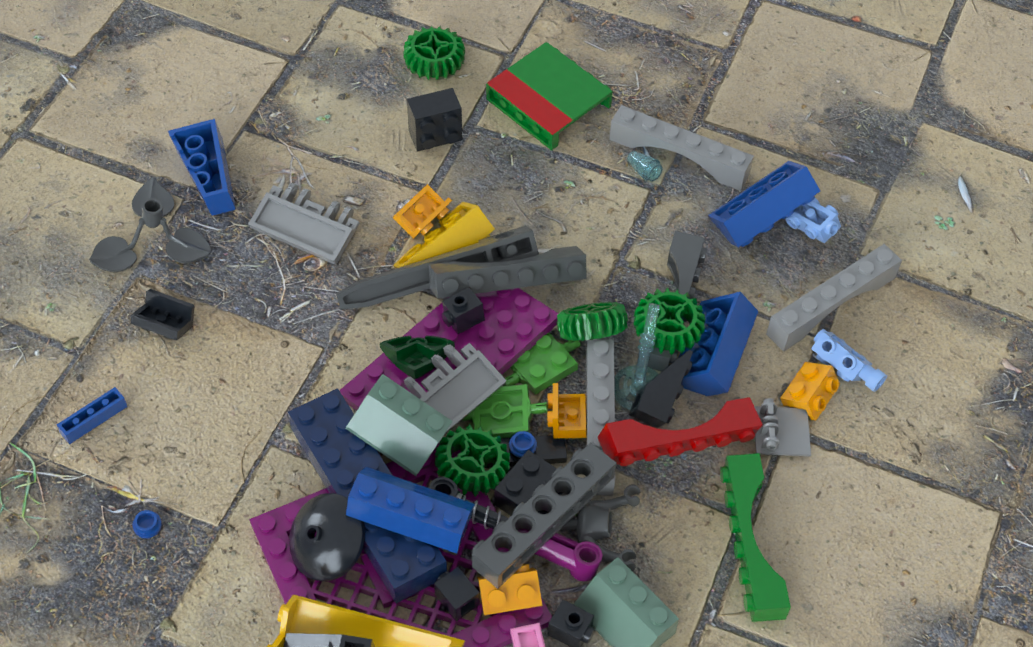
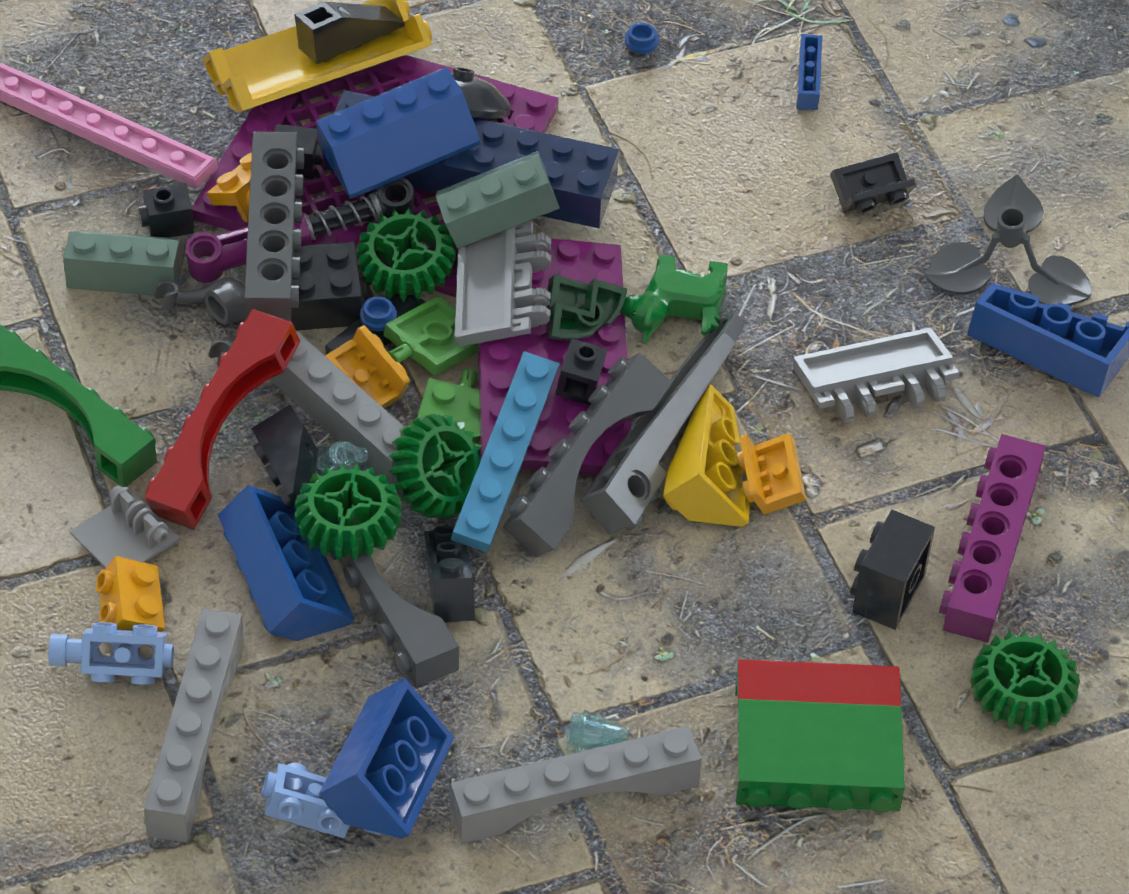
camera: 135 degrees right, 5 degrees down
none -> black slope [424,526,475,623]
none -> dark azure plate [451,351,560,553]
none -> green animal [620,254,728,345]
none -> magenta brick [939,434,1046,643]

